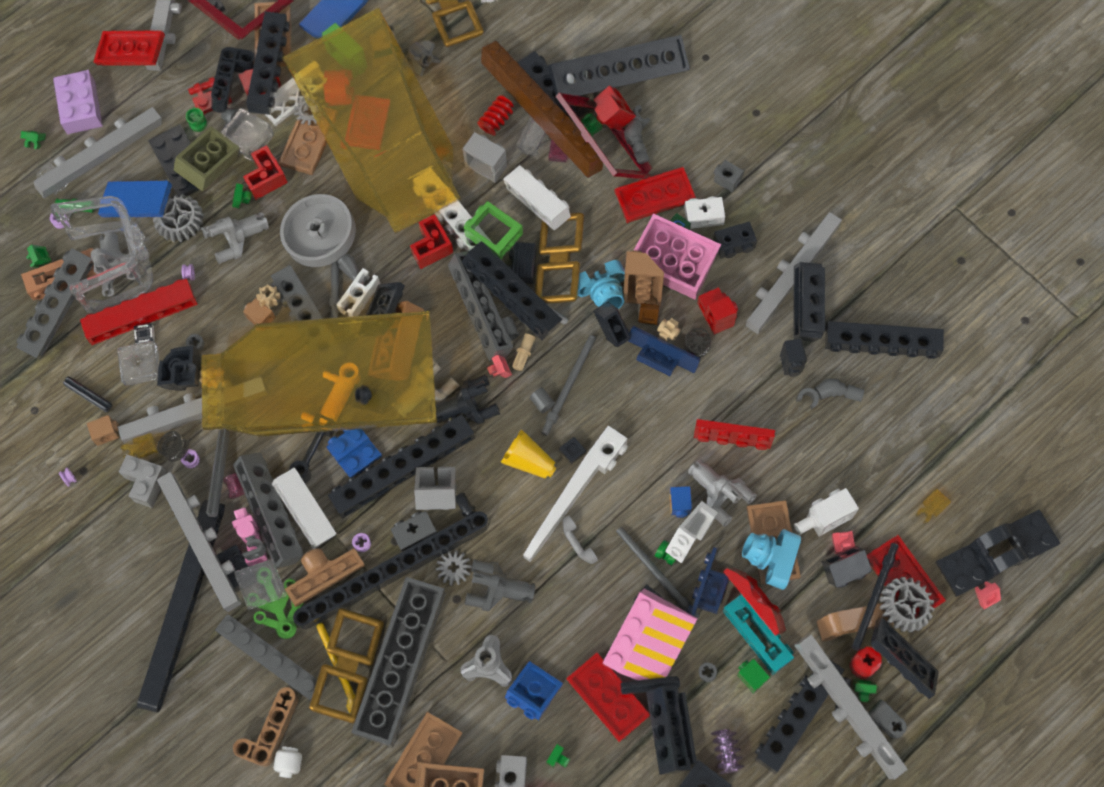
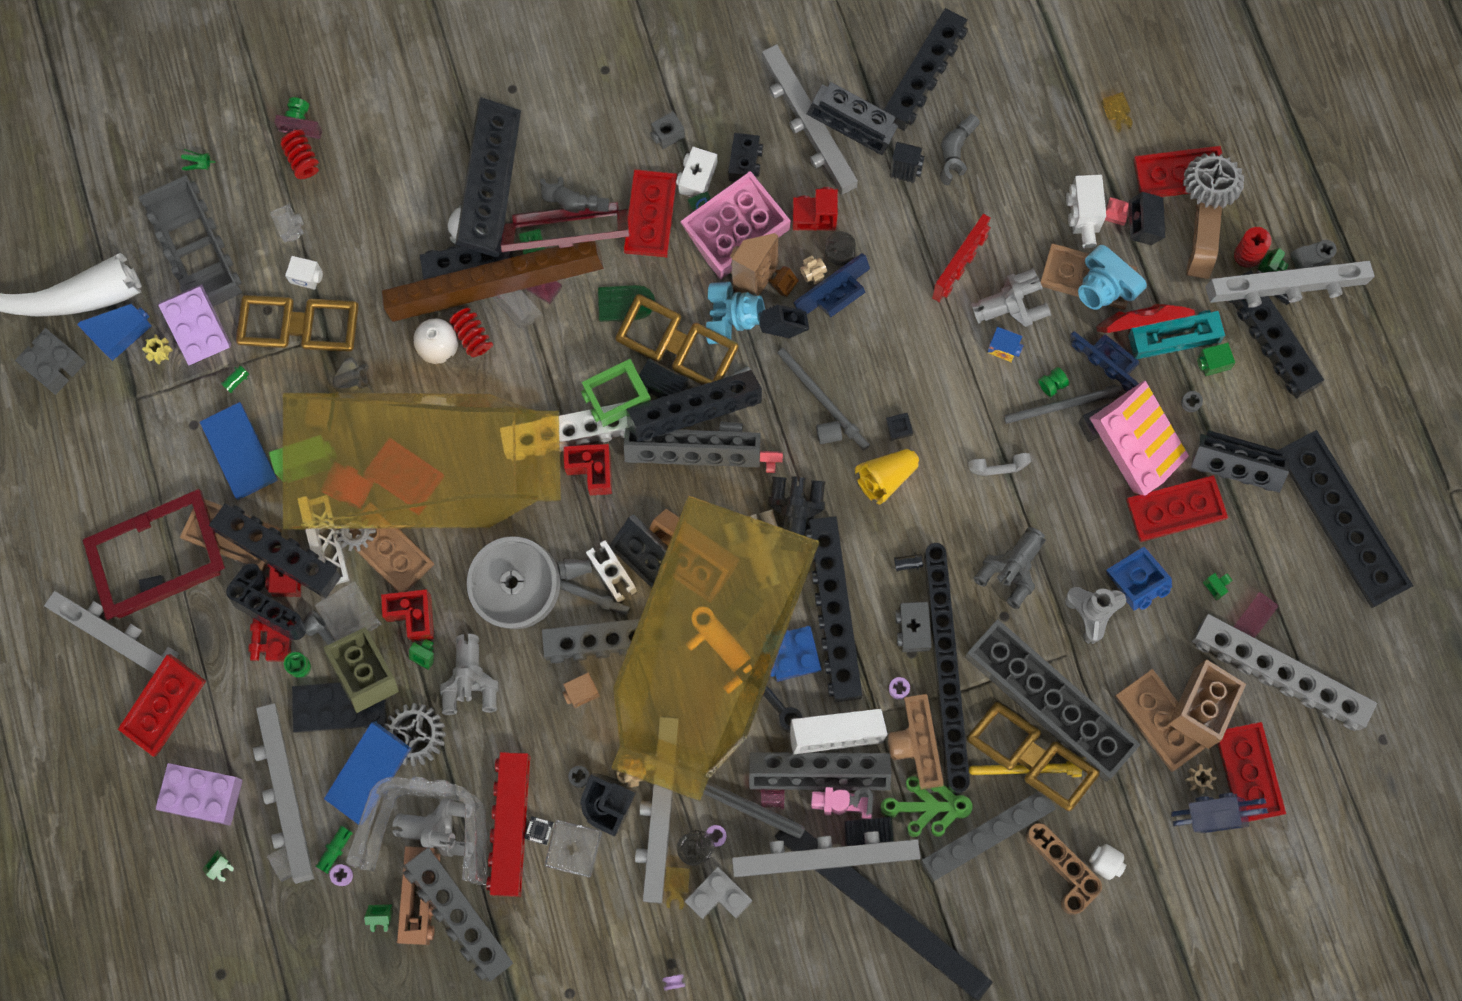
camera: 65 degrees left, 5 degrees up
black axle [63,376,113,412] -> none
medium nougat brick [87,415,119,446] -> none
lavender bush [181,264,195,281] -> none
clear tile [234,559,287,610] -> none
tan gear [256,284,281,309] -> none
black plate [355,385,372,405] -> none
light grey piece [415,467,456,510] -> none
light grey gear [436,550,472,586] -> none
light grey piece [463,132,507,183] -> none
white brick [504,165,571,230] -> none
tan axle [512,333,536,371] -> none
white piece [523,426,628,562] -> none
red brick [594,85,636,131] -> none
black axle [620,676,680,695] -> none
white panel [665,501,718,563] -> none
clear purple piece [711,729,745,775] -> none
black bar [852,543,899,650] -> none
black plate [870,617,939,699] -> none
black piece [935,509,1061,597] -> none
coral tile [975,582,1001,609] -> none
none -> white cylinder [414,318,458,364]
none -> dark green window [598,285,656,322]

